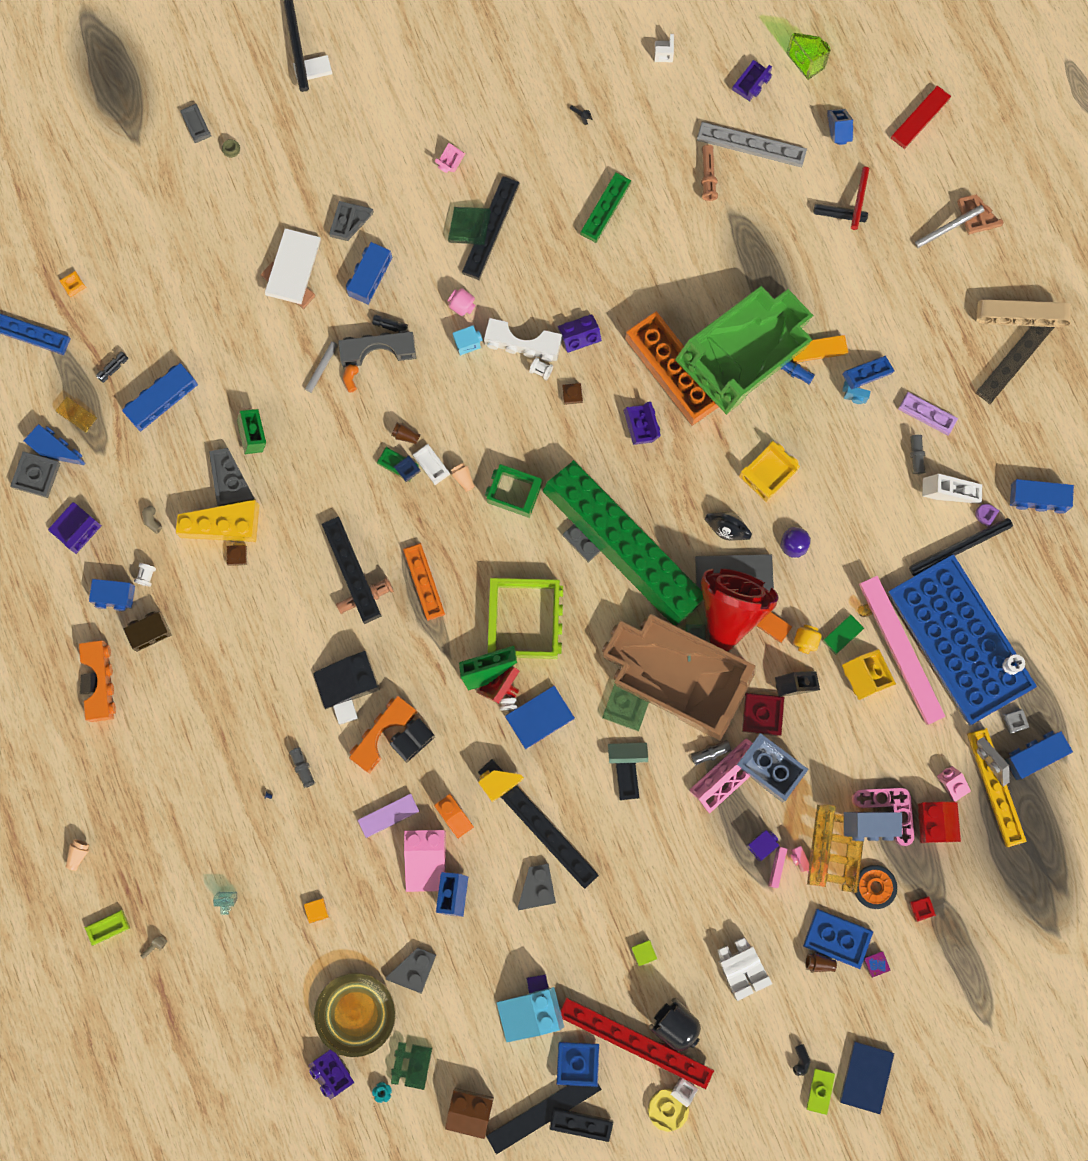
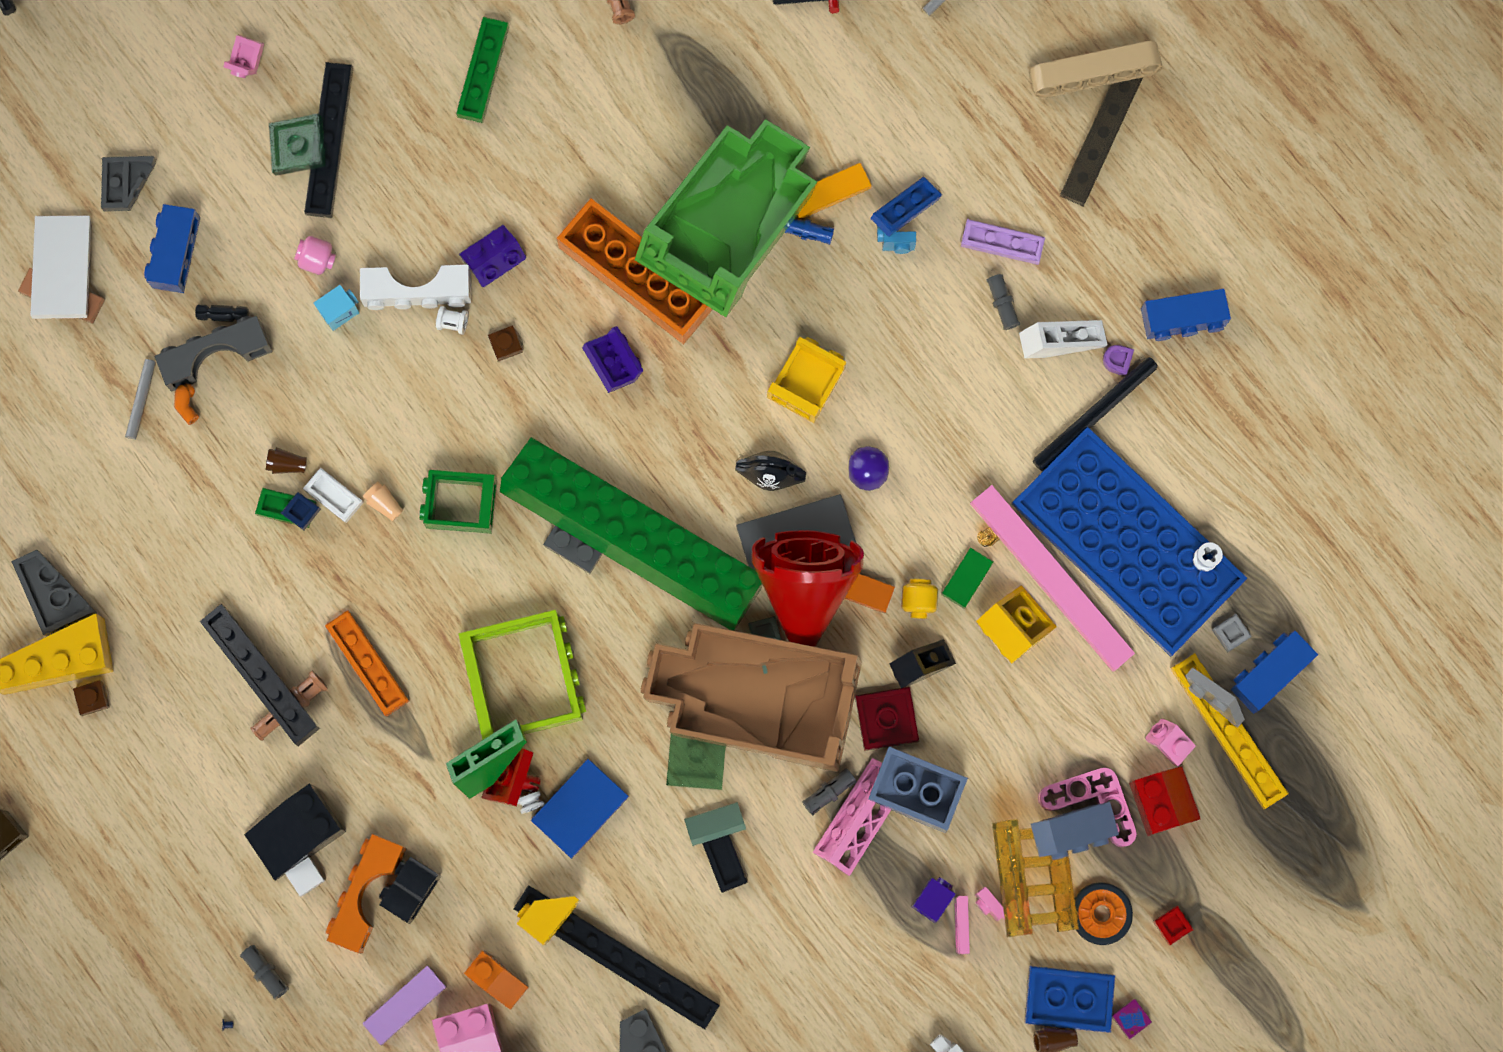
camera: 20 degrees left, 0 degrees up
green brick [237,409,266,454] -> none

